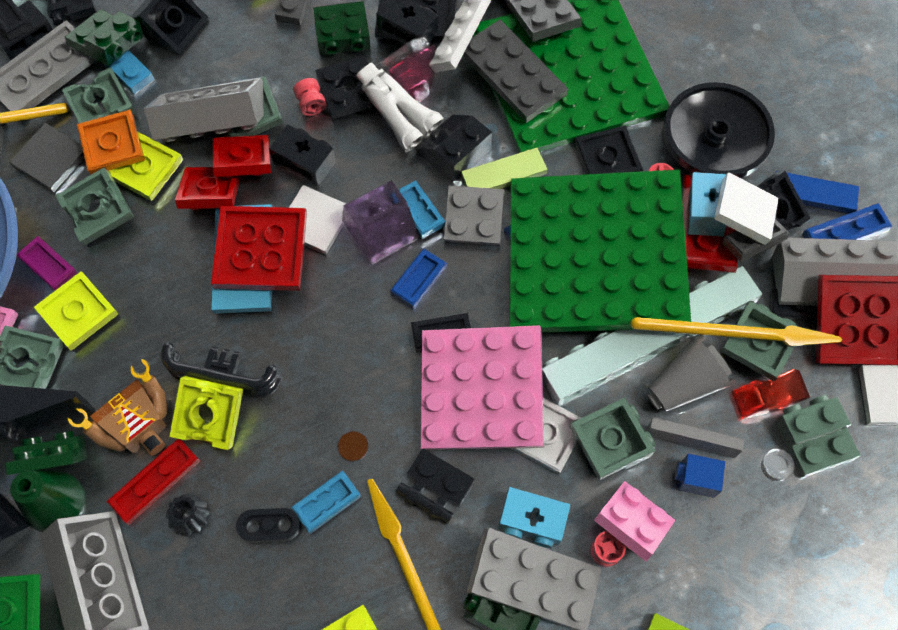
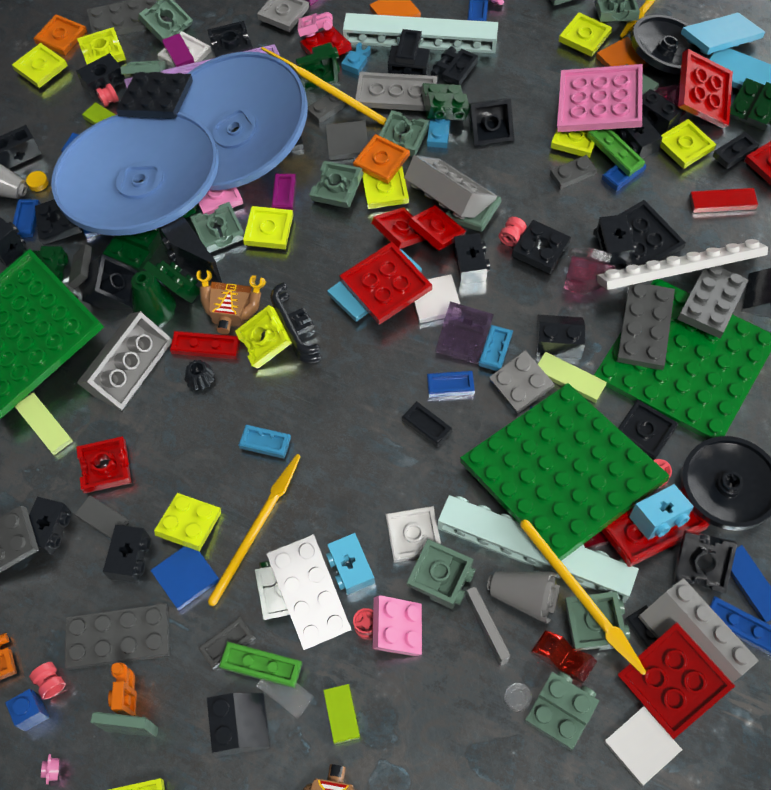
camera: 55 degrees right, 5 degrees down
black plate [236,508,301,543] -> none
dark green plate [313,1,371,55] -> none
reddish brown piece [338,431,368,461] -> none
white piece [356,62,444,153] -> none
black plate [395,449,475,524] -> none
bright pink plate [421,325,544,450] -> none
blue brick [675,453,725,498] -> none
white tile [714,172,778,245] -> none
dark grey tile [722,219,789,262] -> none

